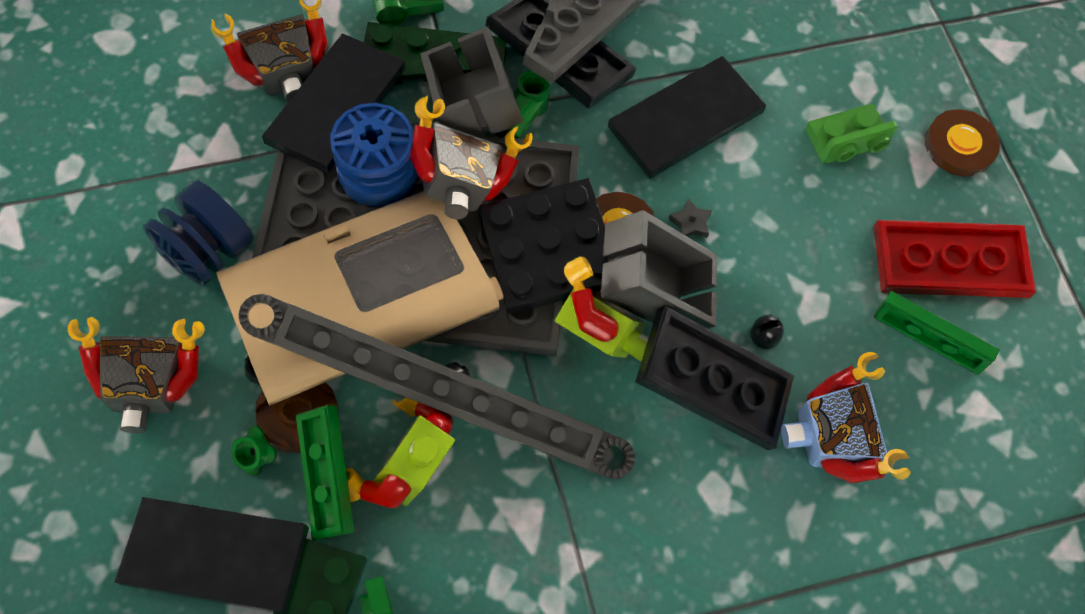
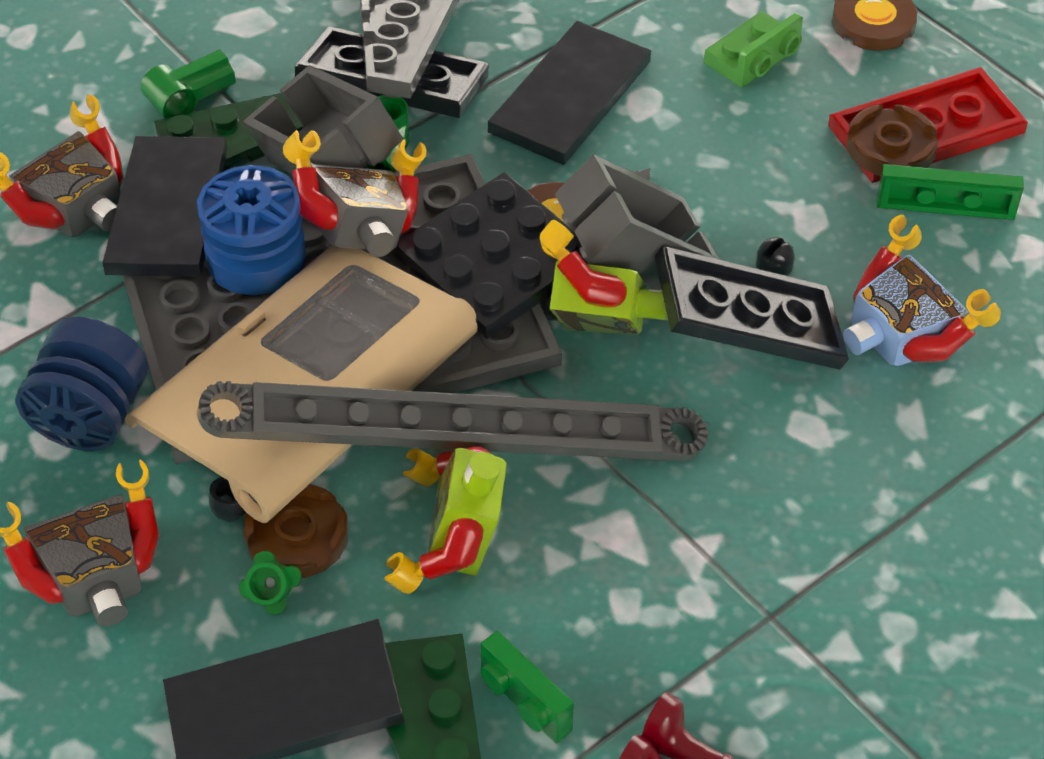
camera: 20 degrees left, 15 degrees down
green tile [296,405,355,541] -> none
none -> reddish brown tile [846,105,938,176]

